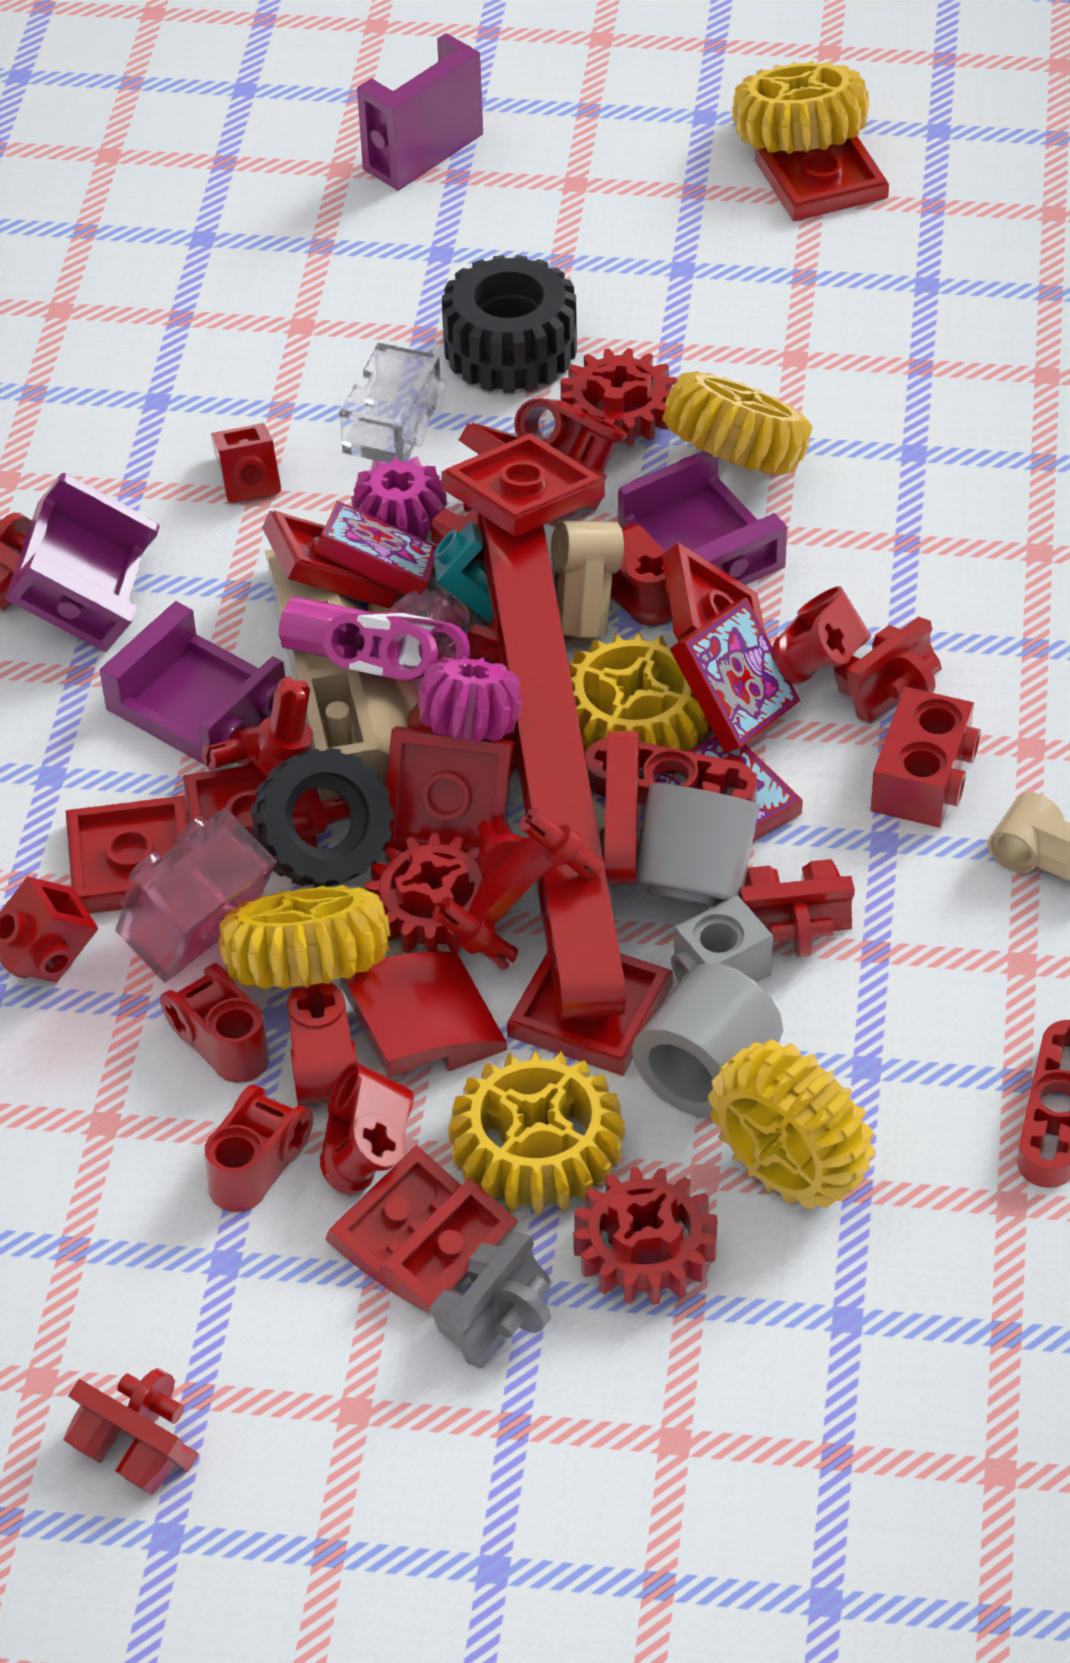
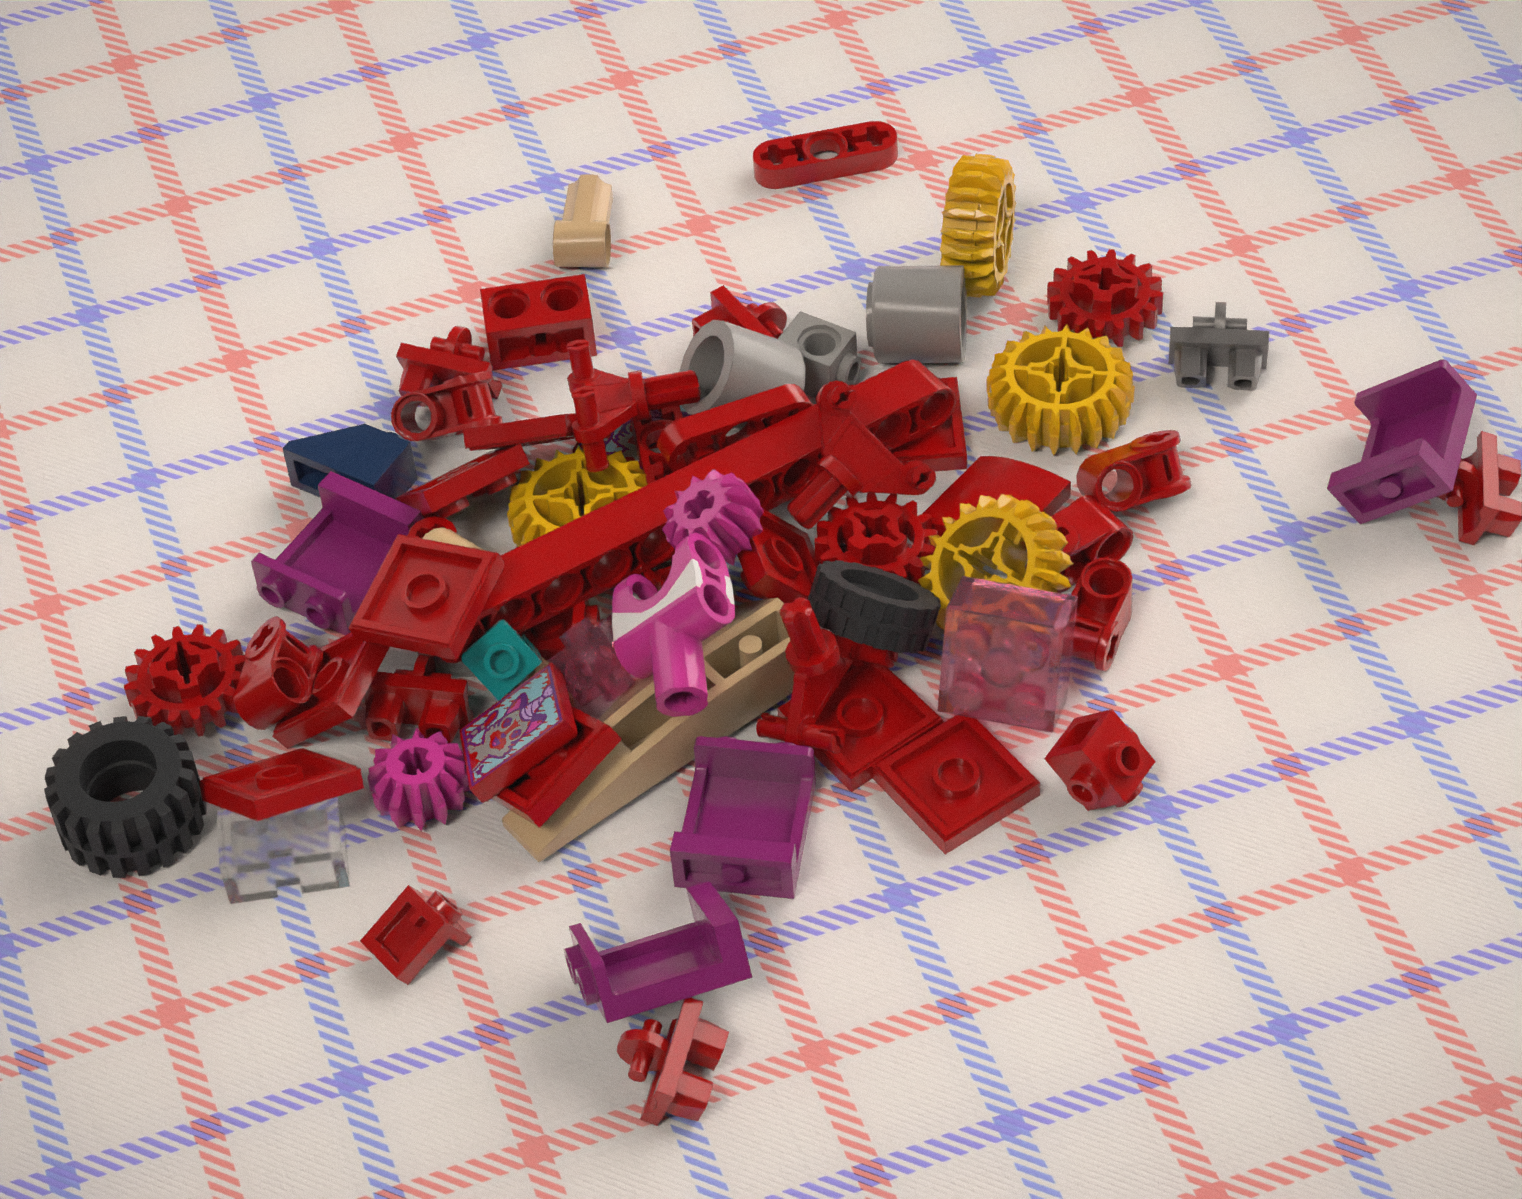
camera: 115 degrees left, 0 degrees up
red piece [205,1084,314,1212] -> none
red slope [325,1145,519,1313] -> none
yellow gear [662,371,813,476] -> none
none -> red tile [199,748,364,822]
none -> dark blue slope [282,424,418,499]
none -> red axle [566,340,701,472]
none -> magenta panel [1327,359,1477,525]

